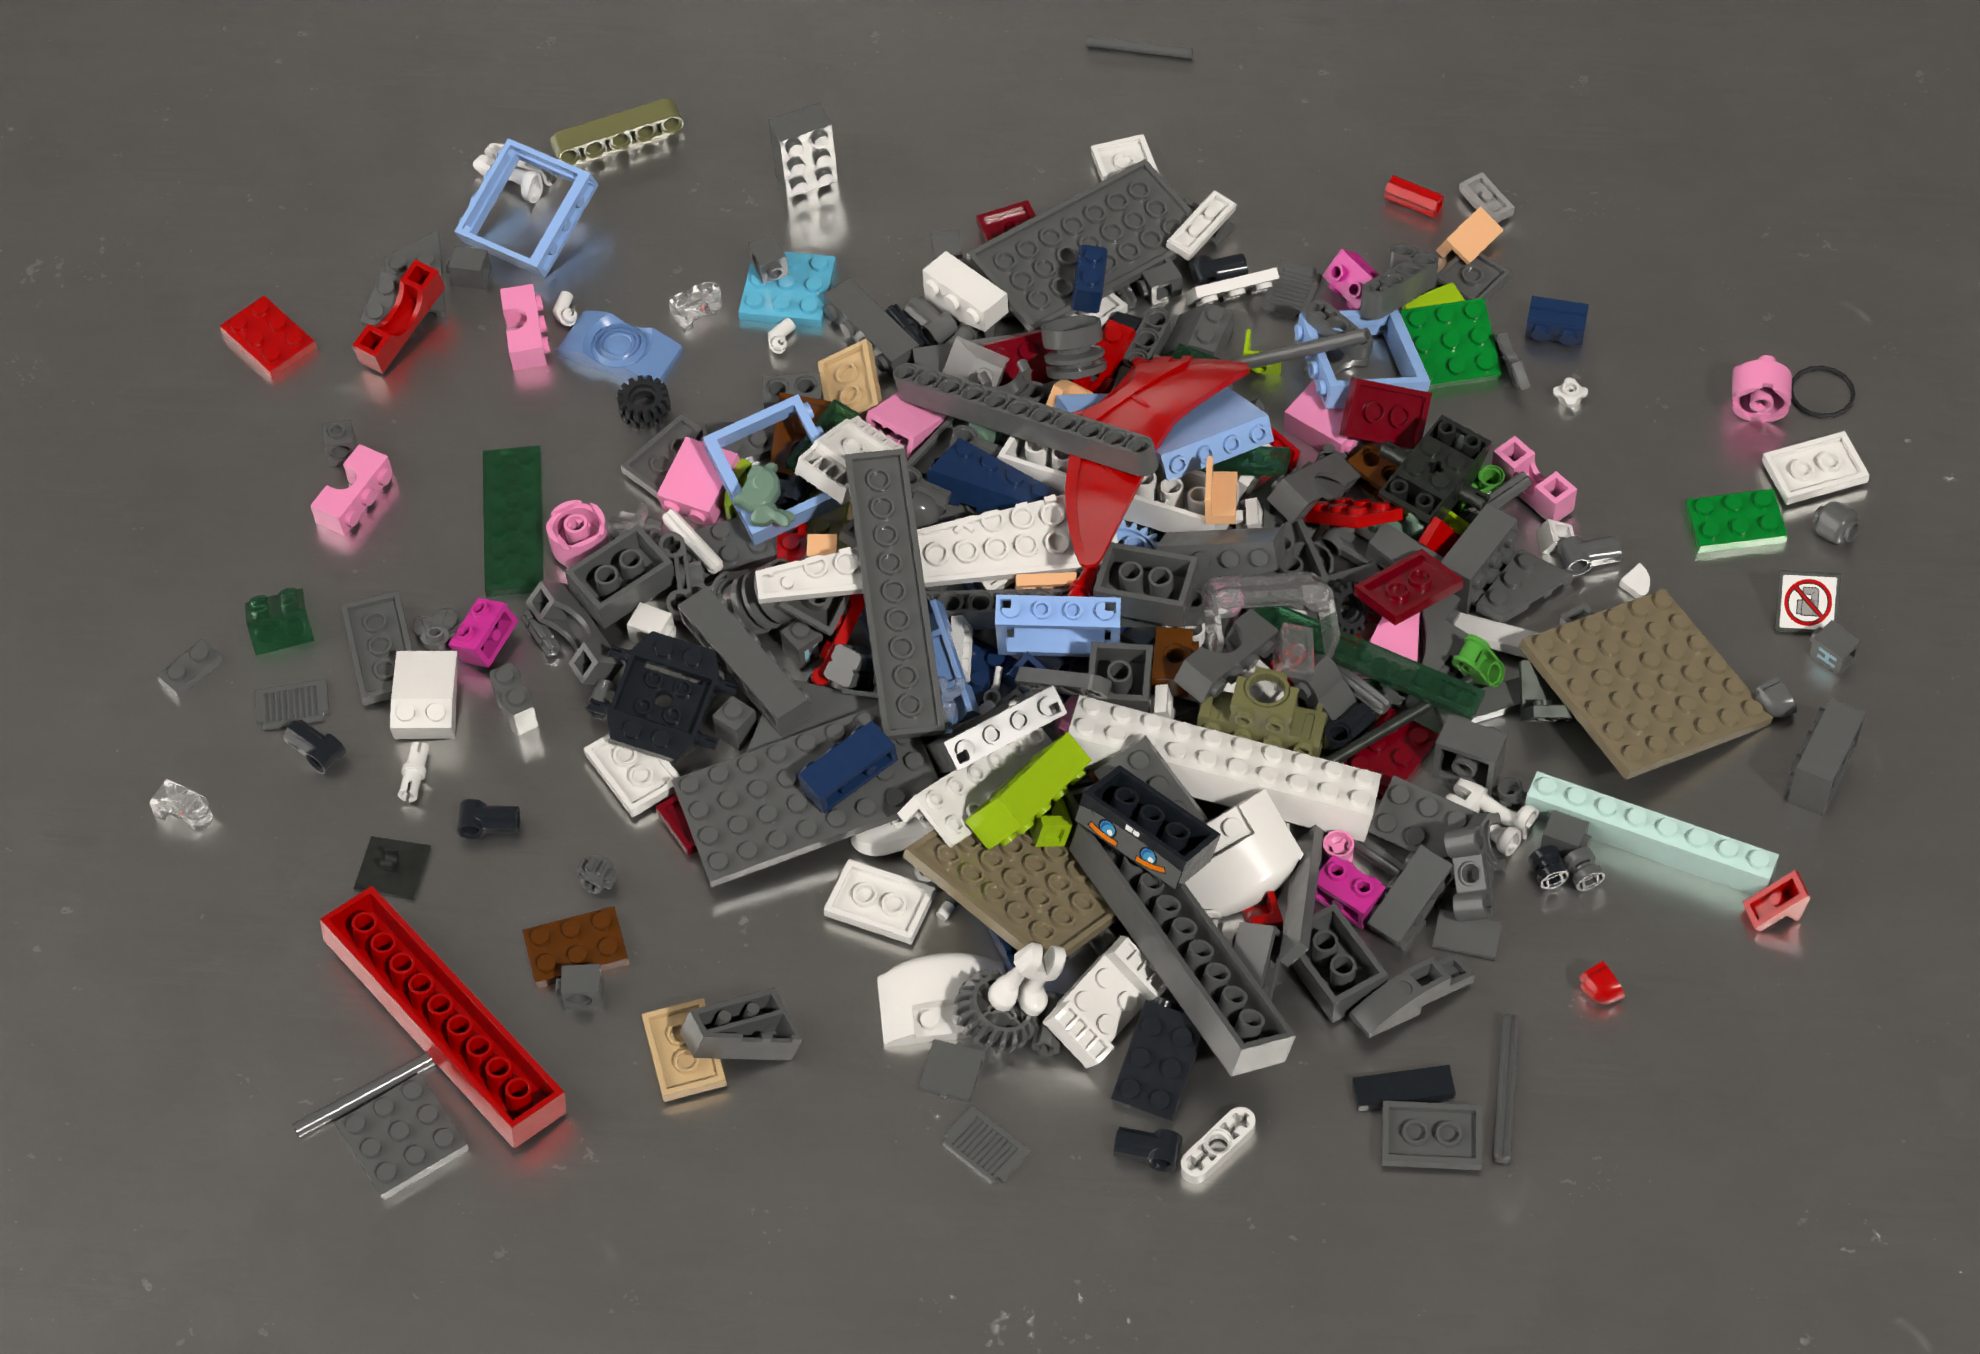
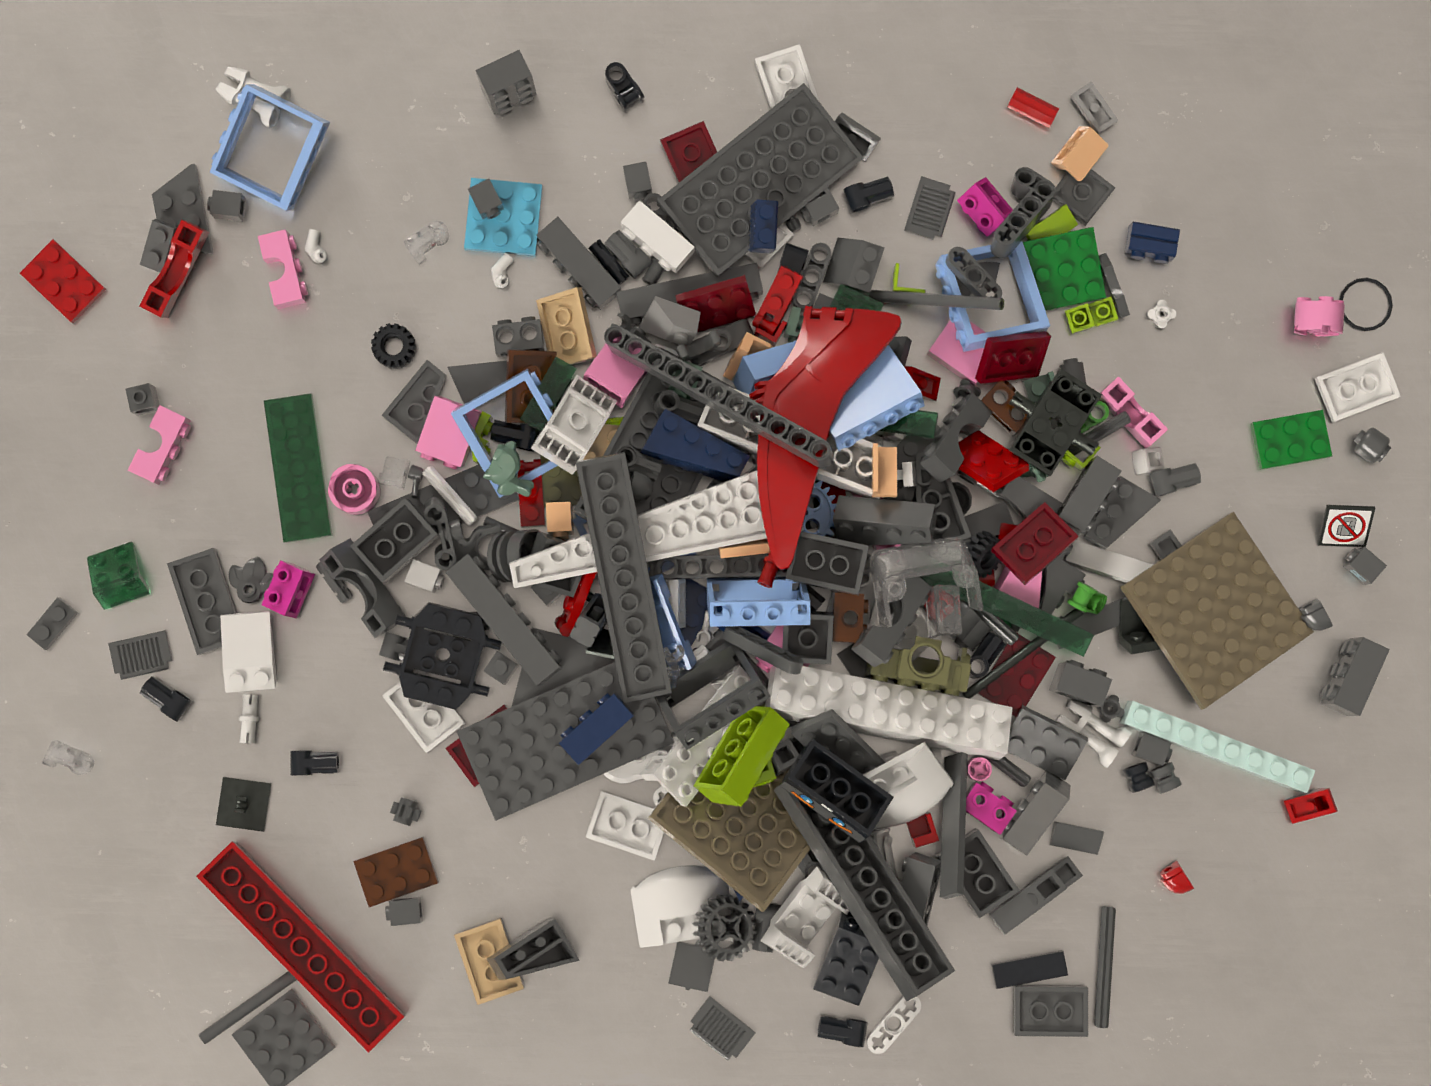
camera: 15 degrees left, 30 degrees up
dark grey brick [490,663,539,735] -> none
olive beam [550,98,684,166] -> none
medium blue slope [556,311,683,382] -> none
white piece [988,942,1066,1016] -> none
dark grey wheel [1040,315,1107,380] -> none
white plate [1150,684,1177,720] -> none
white tile [1166,190,1237,261] -> none
white plate [1185,267,1279,307] -> none
red tile [1418,516,1461,557] -> none
dark grey piece [1444,812,1507,922] -> none
white tile [1619,563,1650,599] -> none
none -> black piece [605,62,645,111]
none -> lime slope [1065,297,1119,334]

